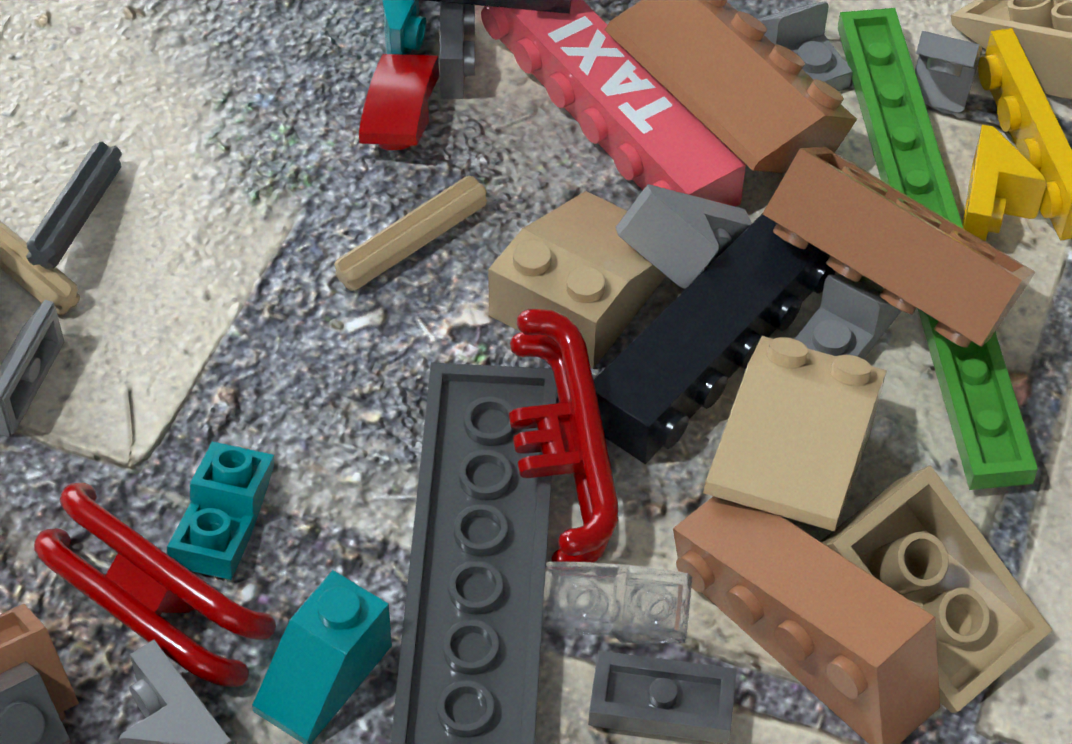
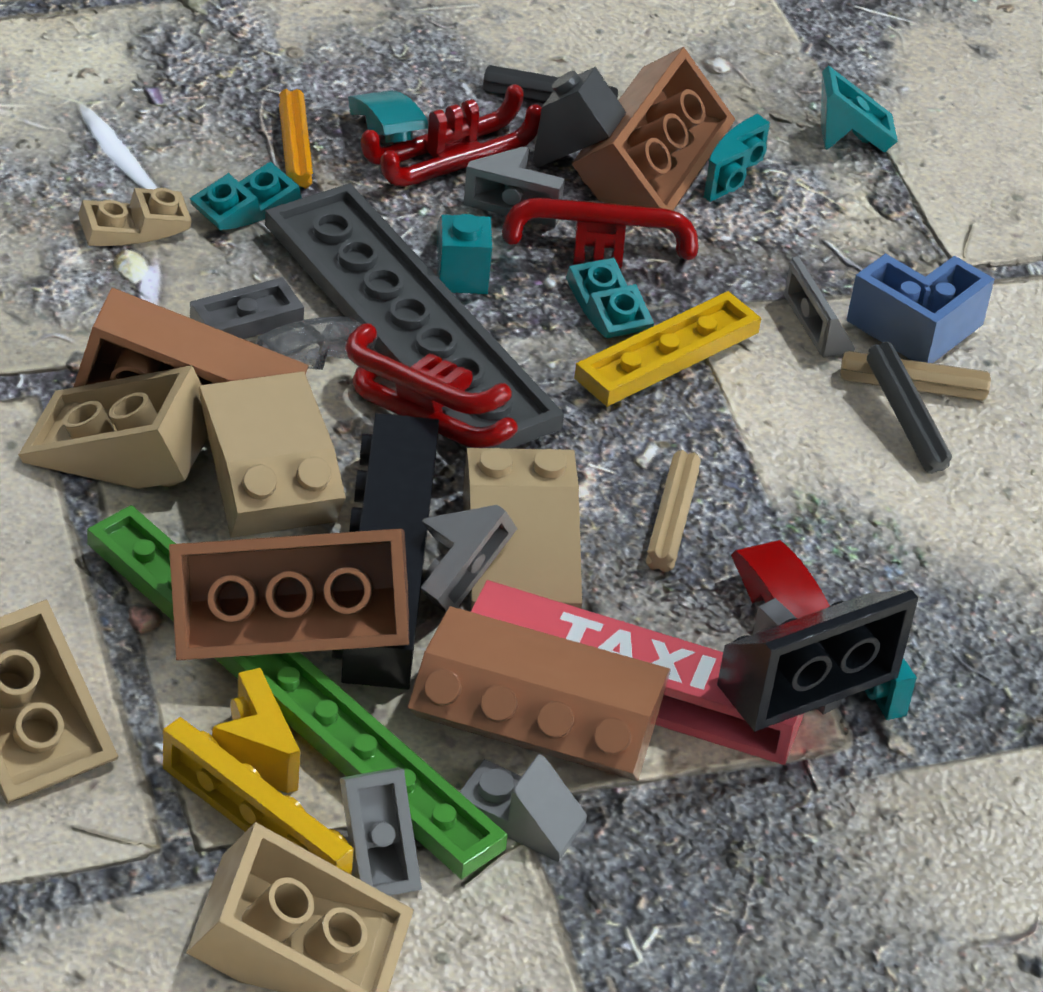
camera: 140 degrees right, 10 degrees down
none -> yellow plate [574,291,761,407]

